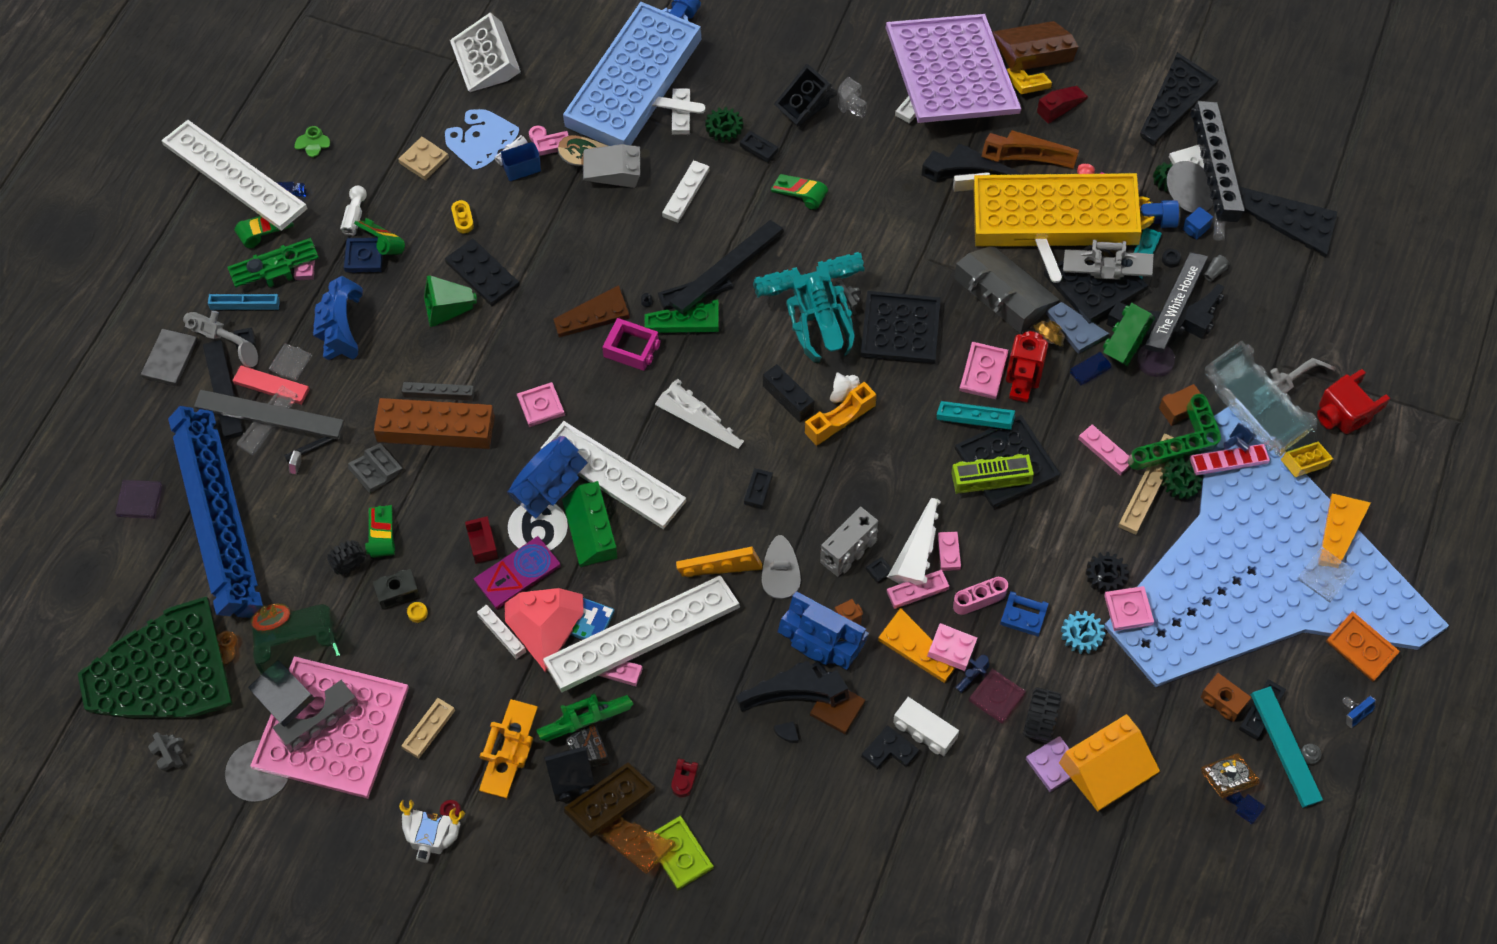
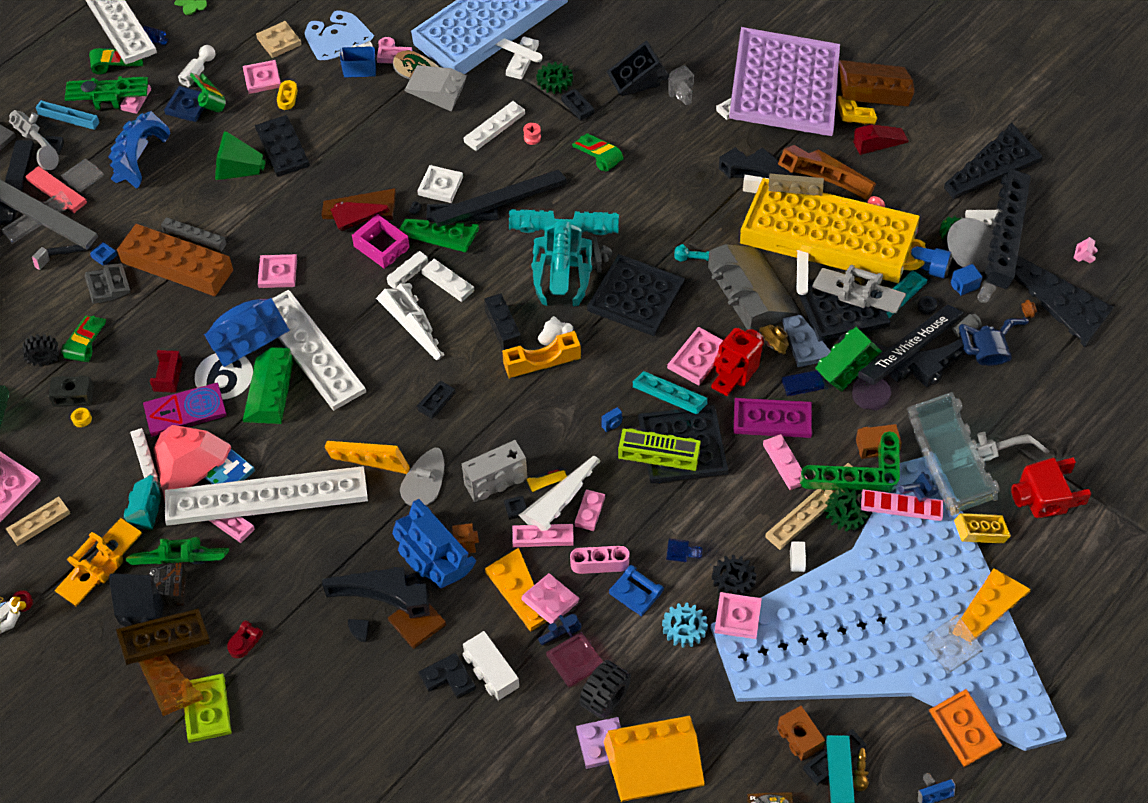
camera: 20 degrees right, 5 degrees down
none -> blue plate [90,242,117,266]
none -> teal slope [124,475,162,530]
none -> bright pink tile [243,60,281,94]
none -> dark red slope [331,202,390,231]
none -> white piece [387,251,428,288]
none -> white plate [418,165,463,203]
none -> white plate [422,259,474,302]
none -> coral wheel [523,123,541,145]
none -> yellow sticker [527,466,567,492]
none -> blue plate [602,407,622,432]
none -> clear blue plate [666,538,703,562]
none -> teal piece [674,244,709,262]
none -> magenta tile [734,398,812,438]
none -> dark tan plate [768,174,824,196]
none -> white piece [790,542,806,572]
none -> pearl gold bar [853,748,869,791]
none -> dark blue piece [959,318,1029,366]
none -> dark orange plate [1021,300,1037,318]
none -> bright pink tile [1074,237,1098,263]

